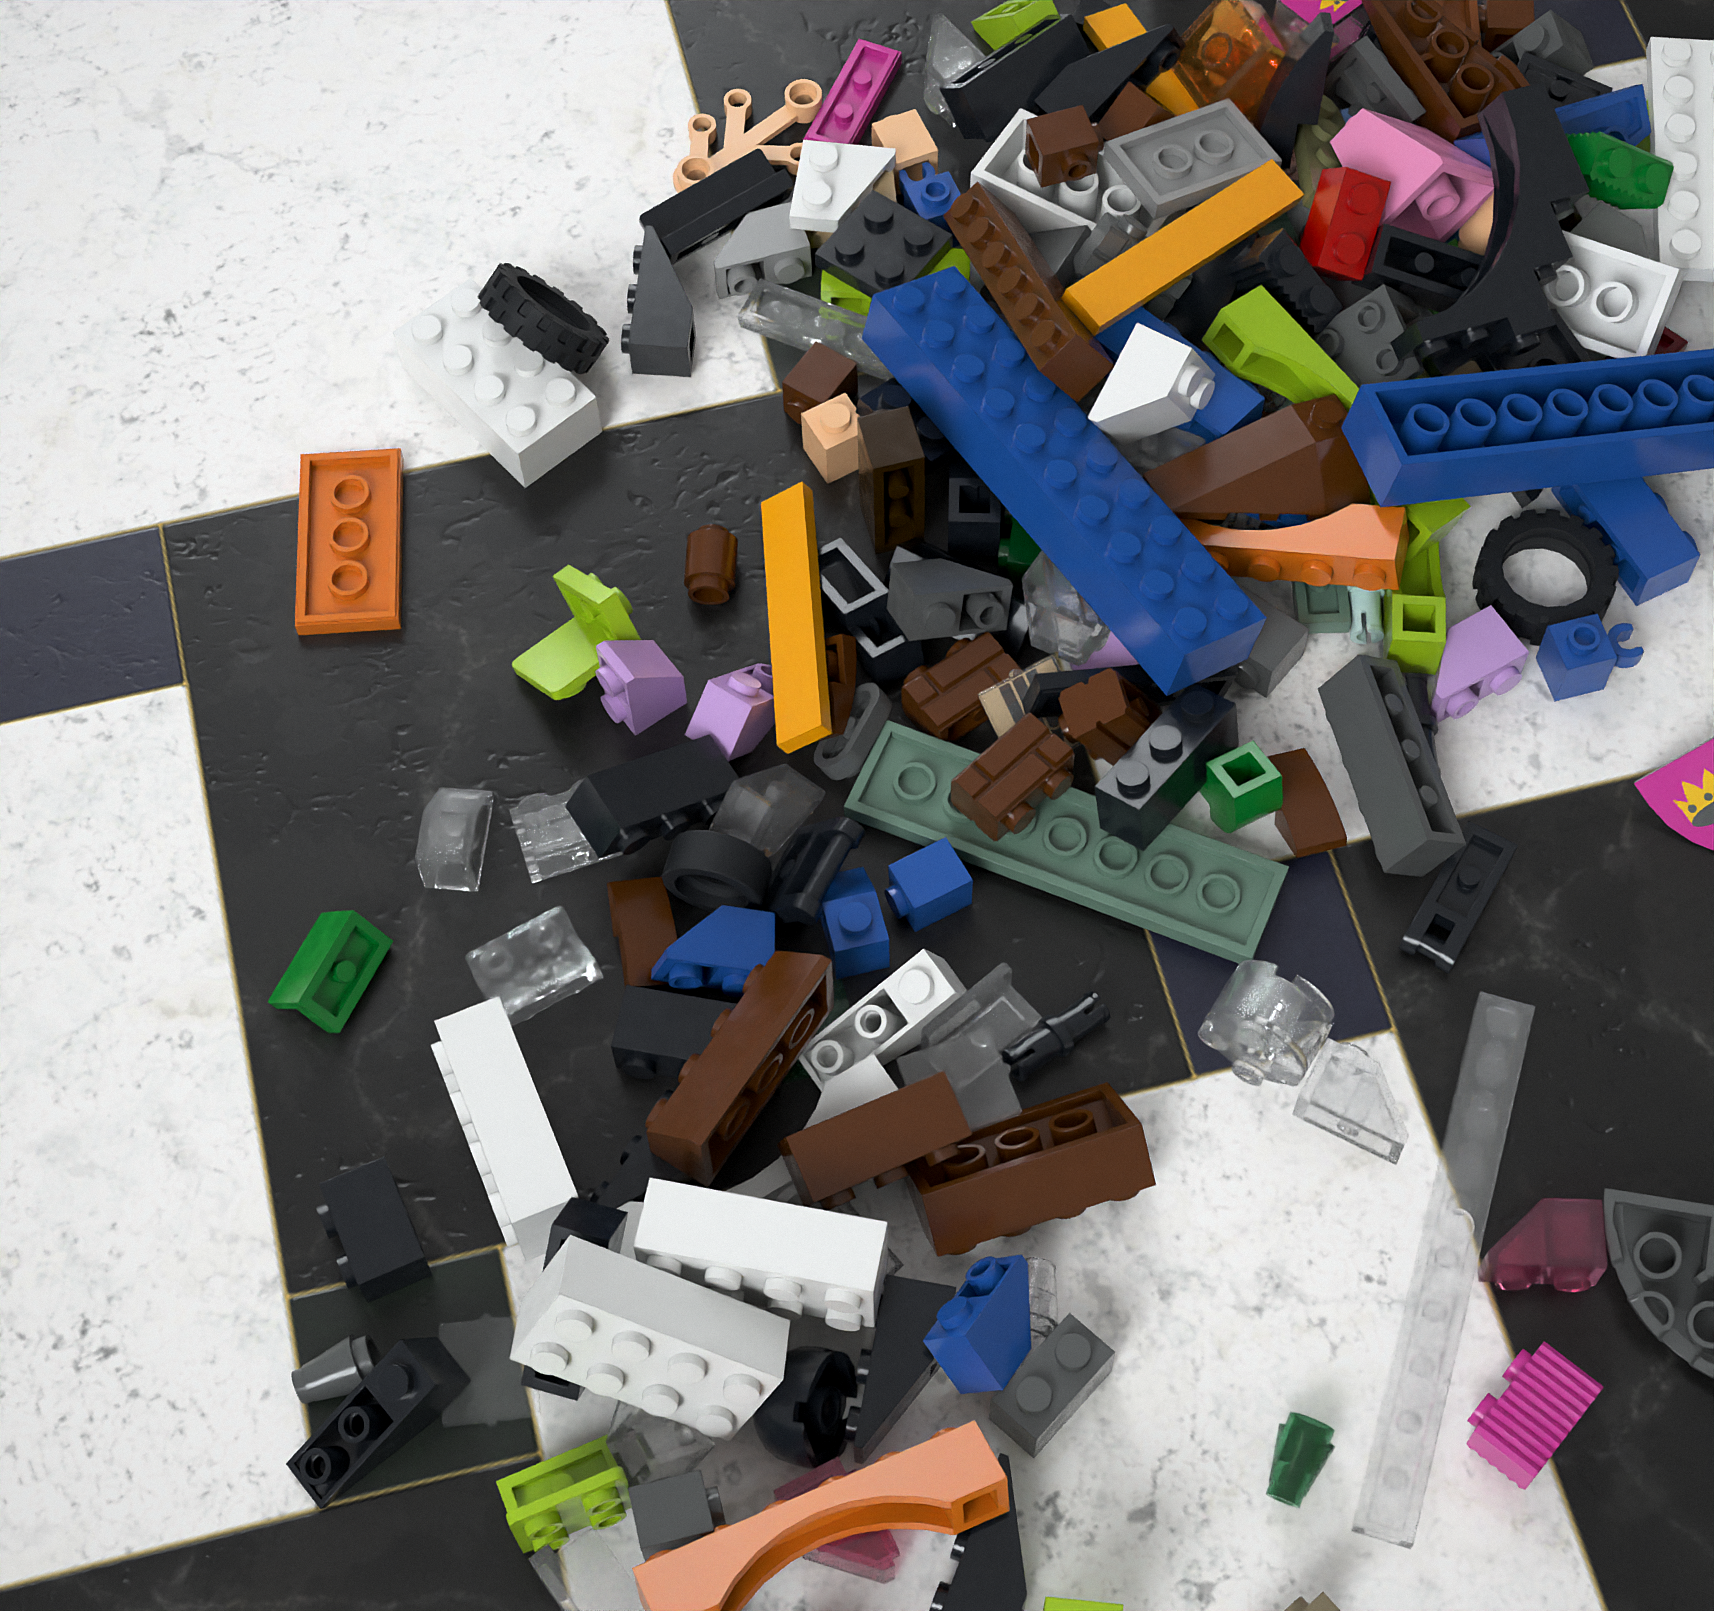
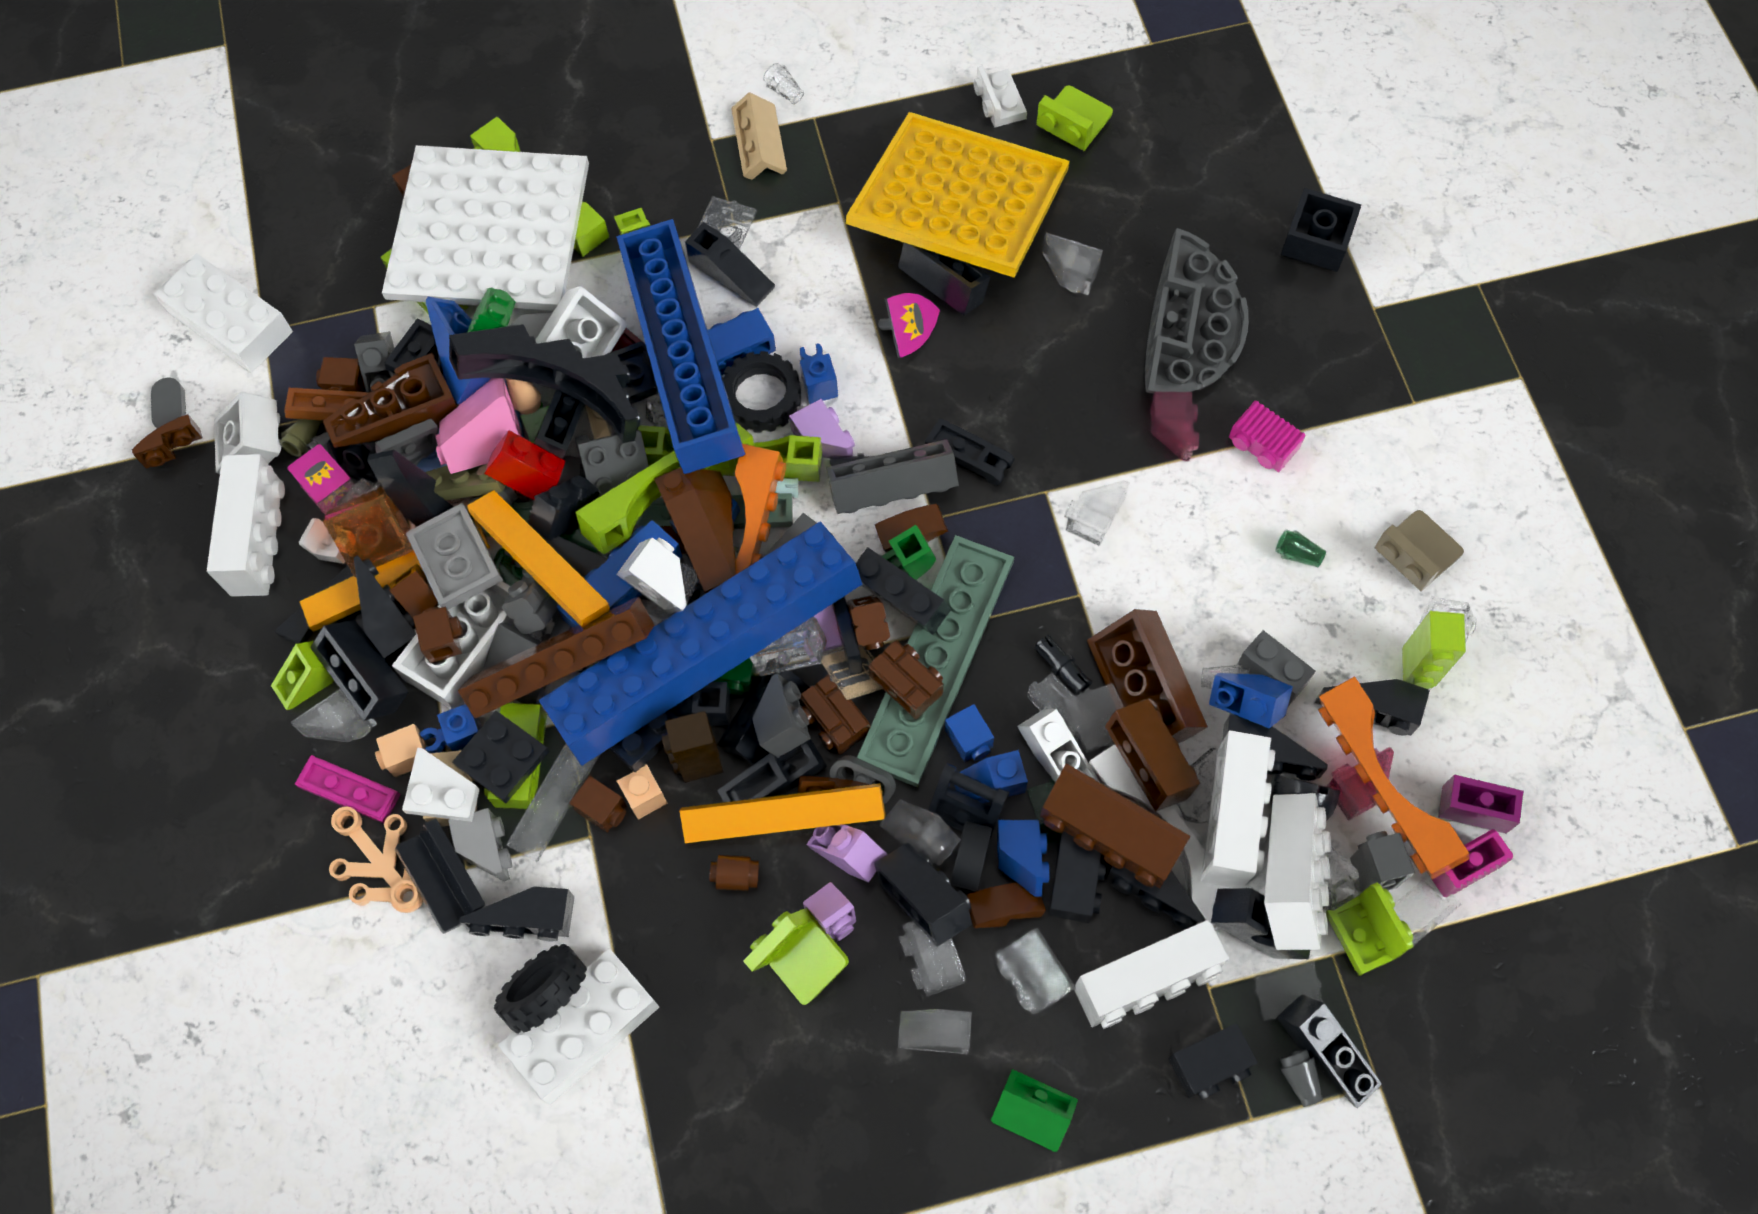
camera: 90 degrees left, 5 degrees up
orange tile [295,448,403,635] -> none
clear brick [1198,960,1335,1086] -> none
clear plate [1351,991,1535,1549] -> none

